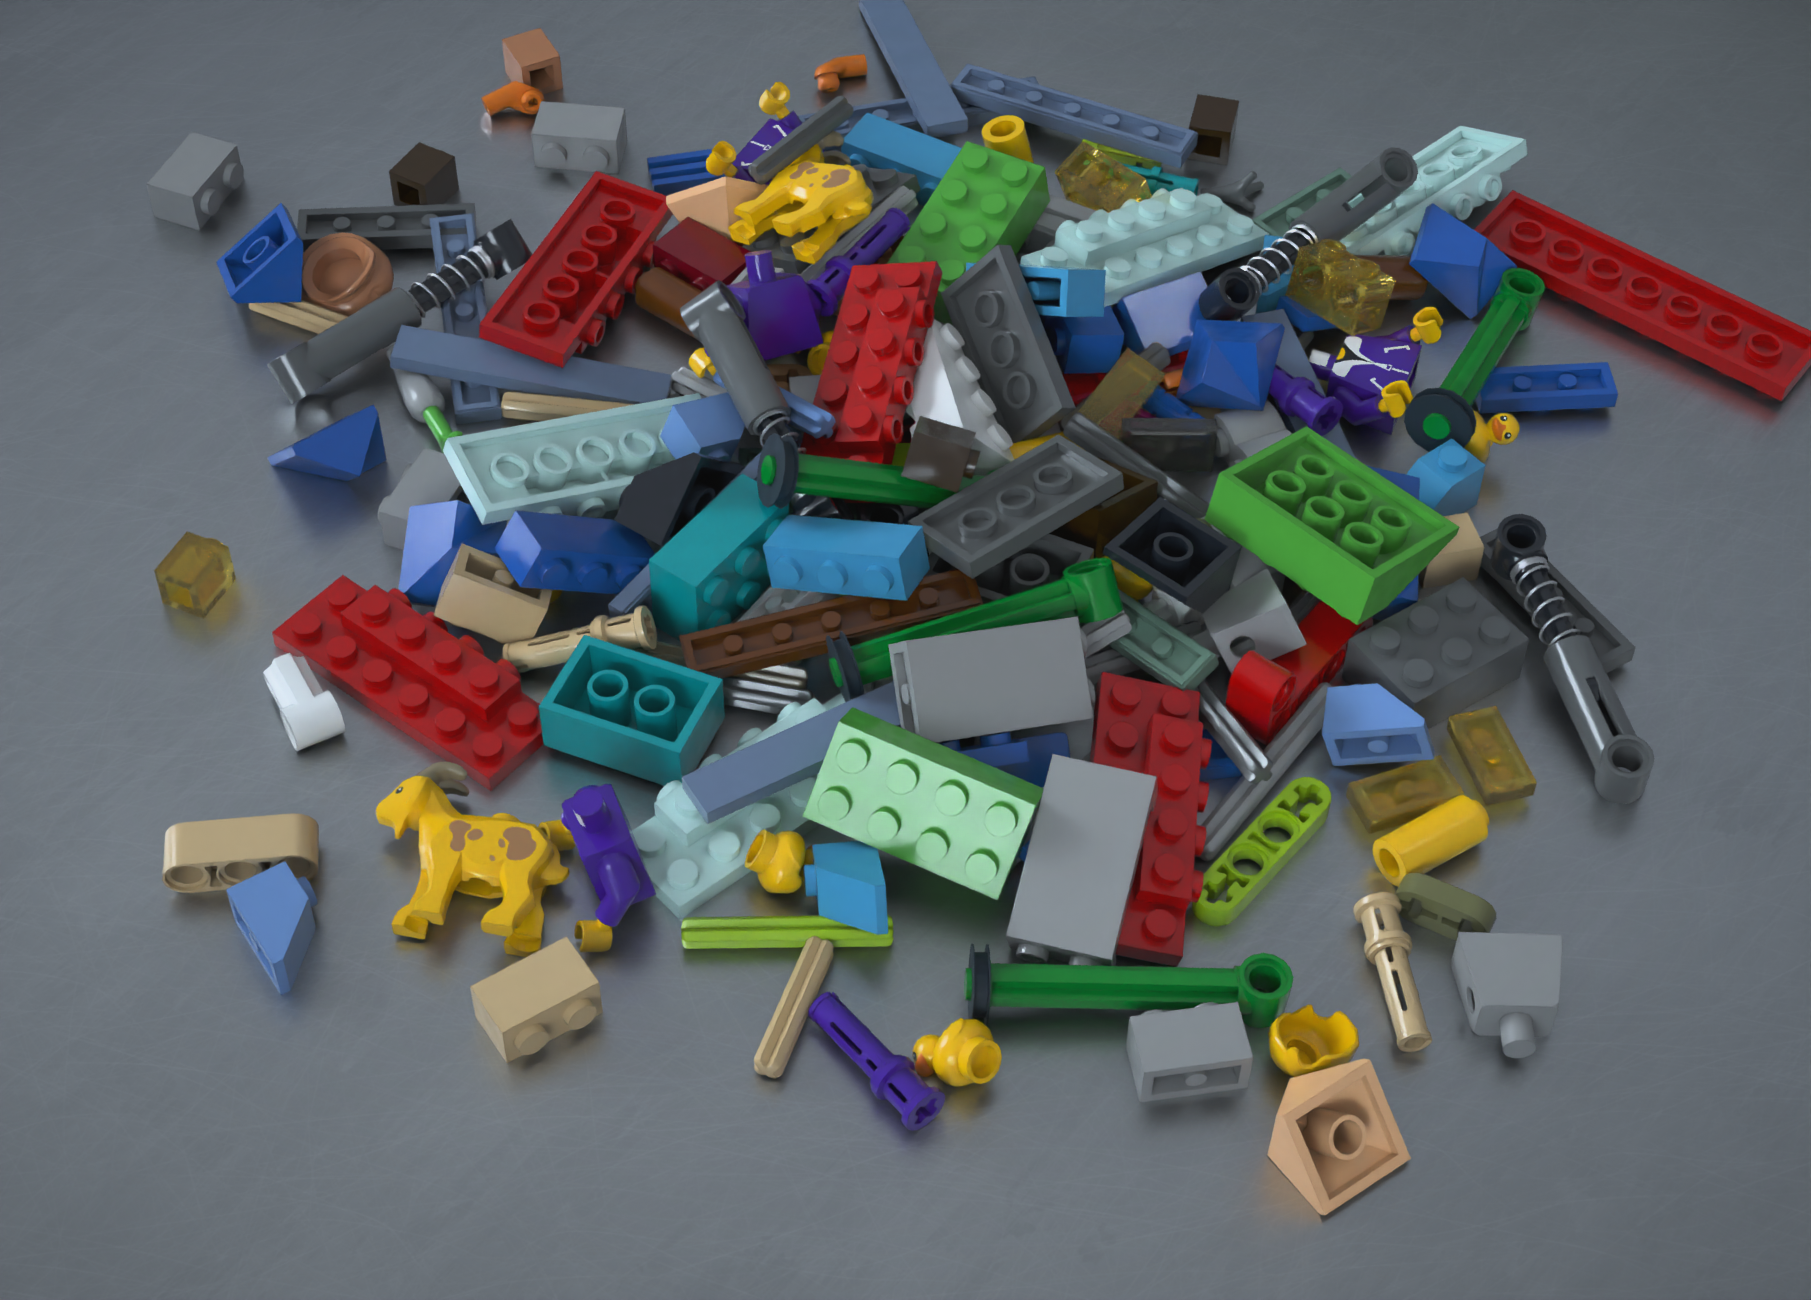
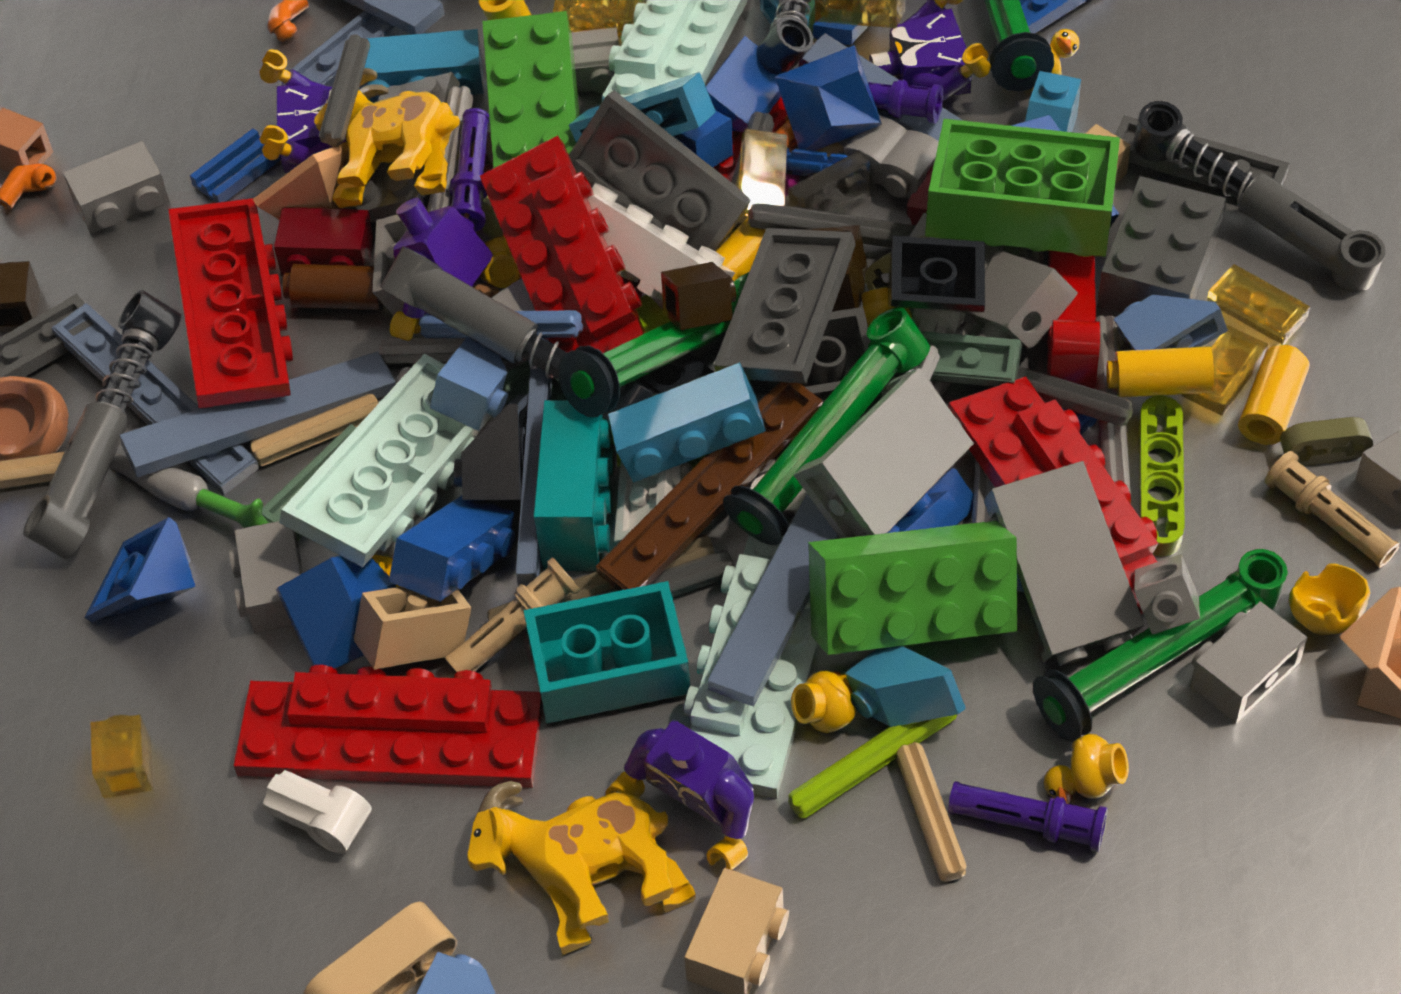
camera: 30 degrees left, 5 degrees up
none -> yellow brick [1106,346,1214,397]
none -> light grey brick [1134,554,1200,635]

